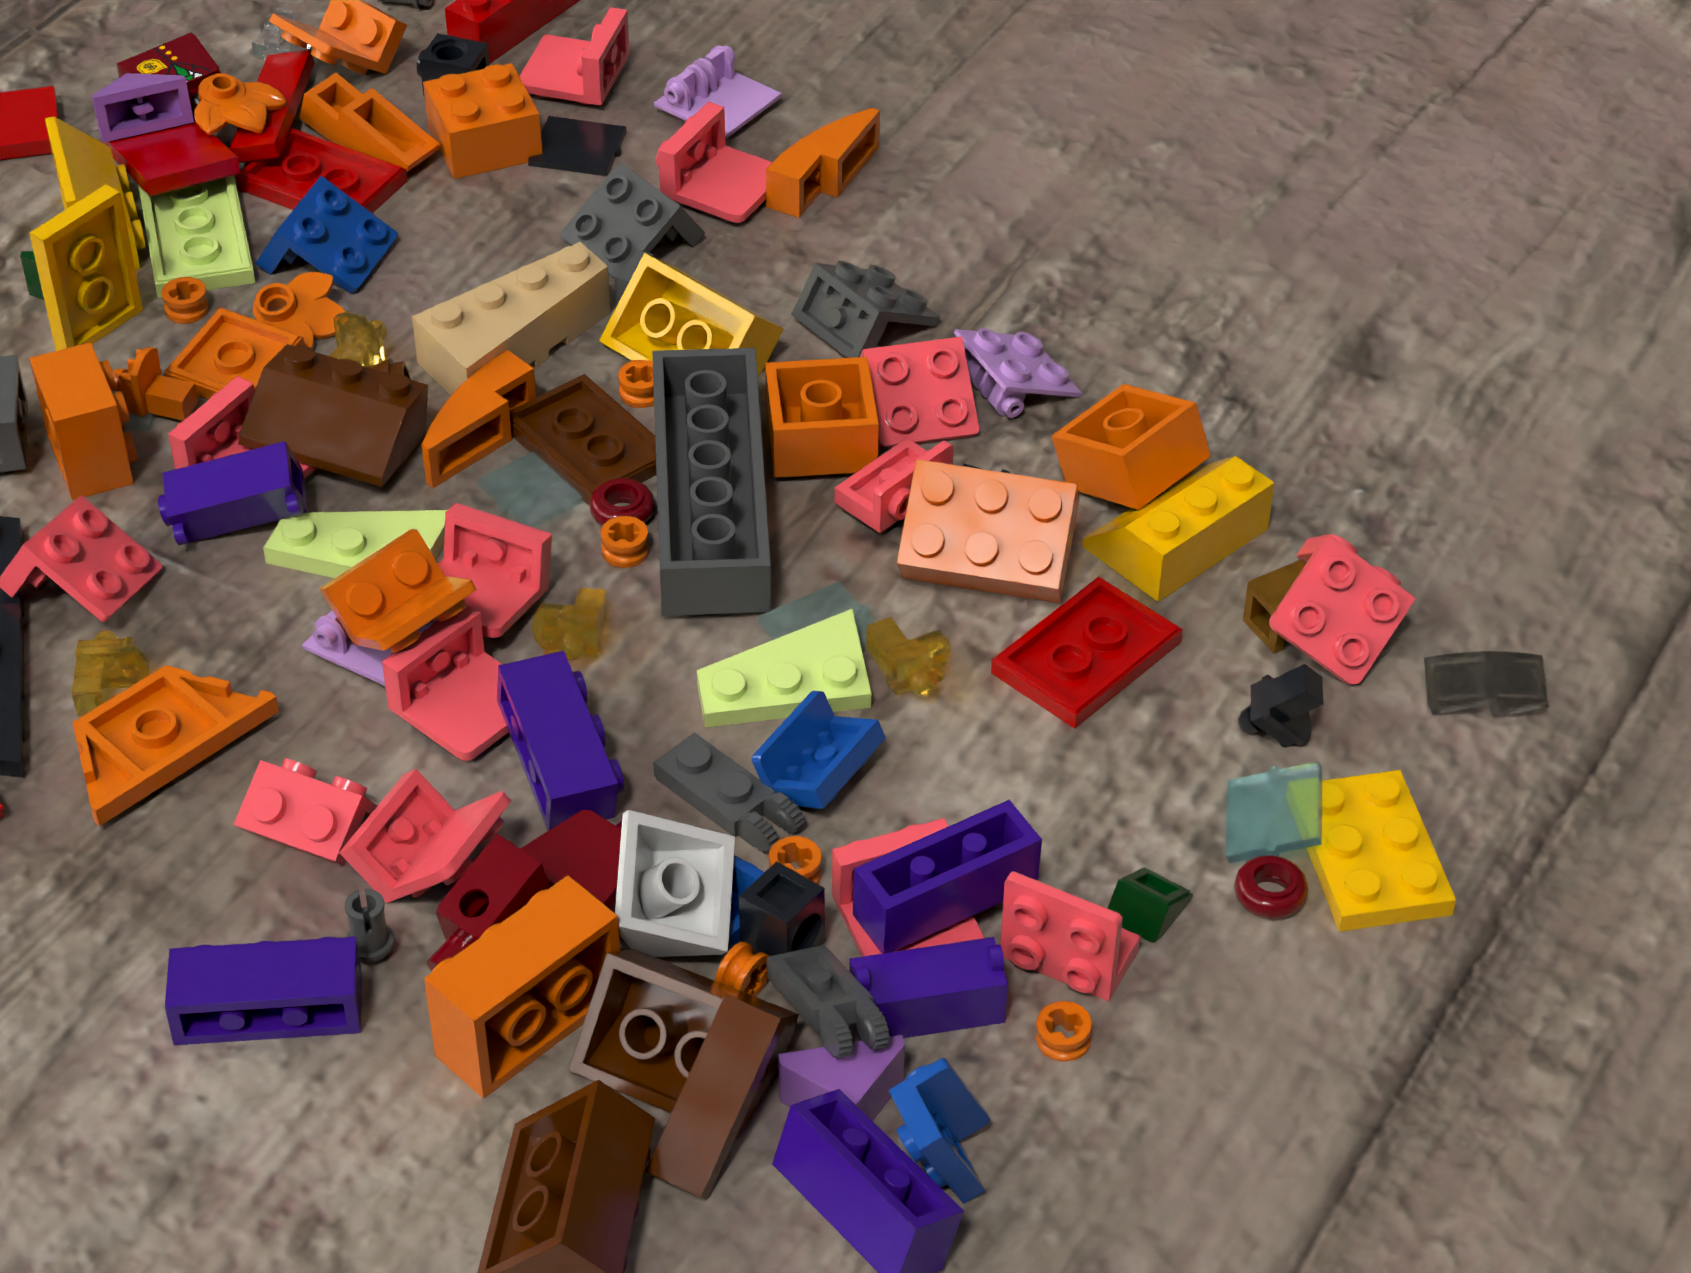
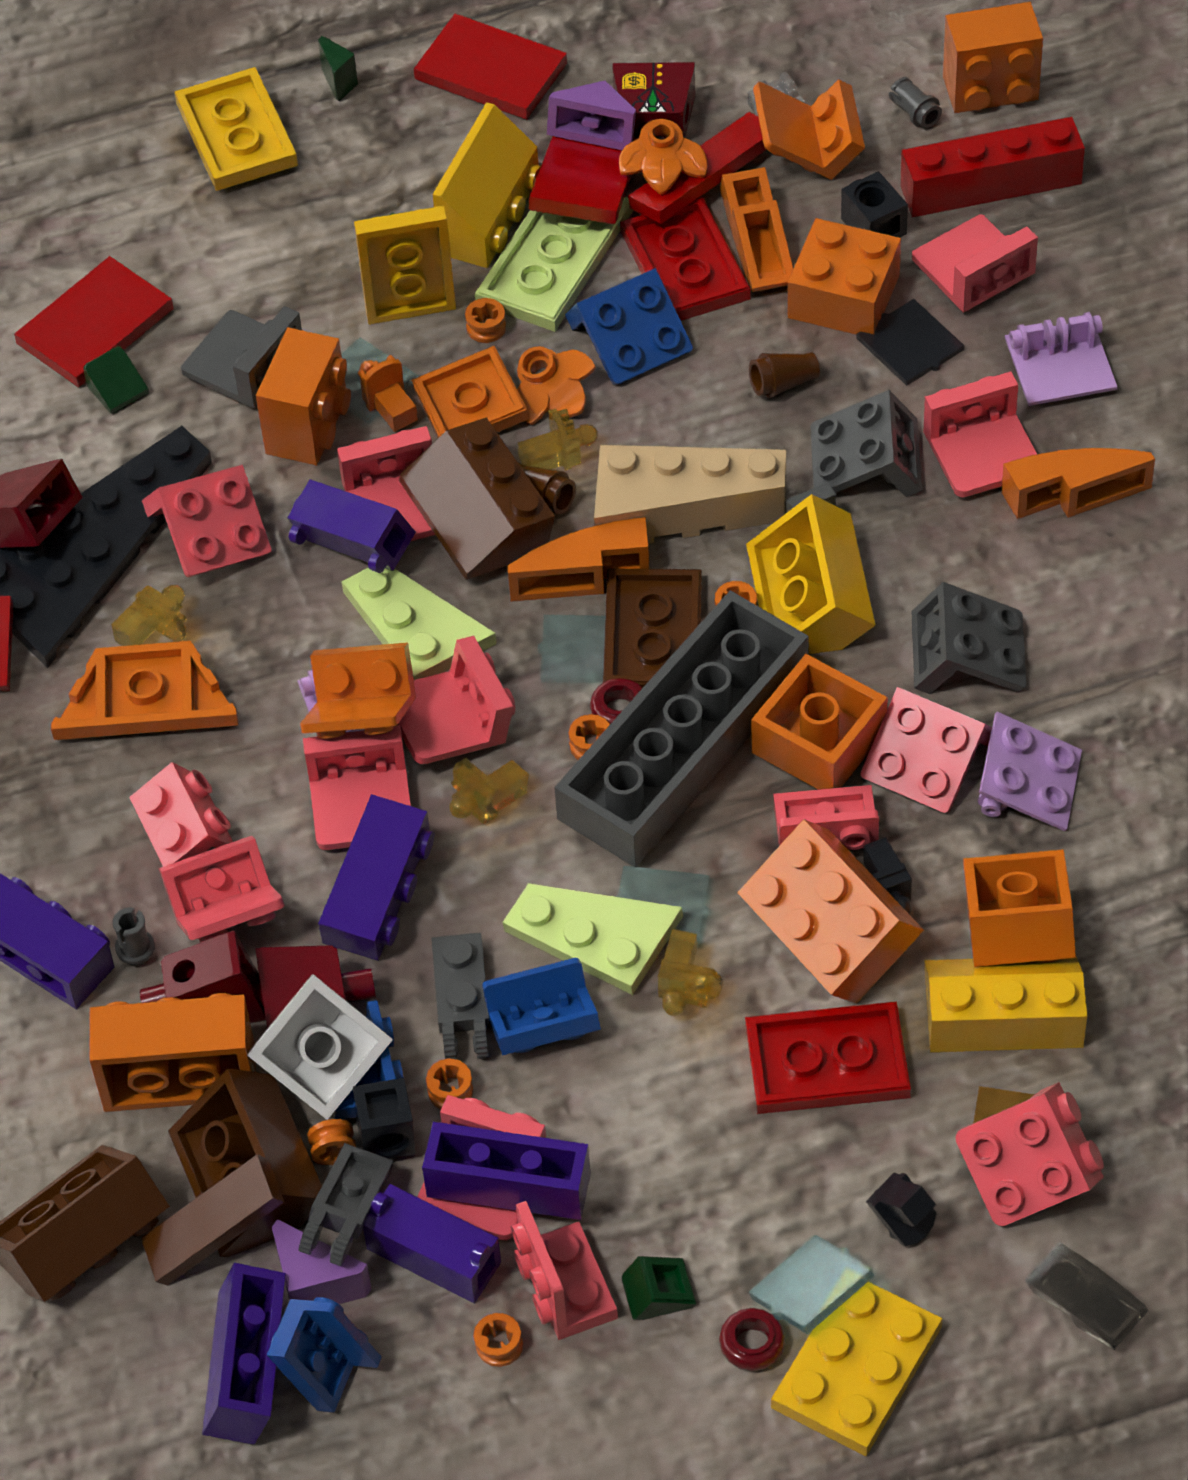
camera: 45 degrees right, 10 degrees up
none -> reddish brown cone [749,352,820,398]

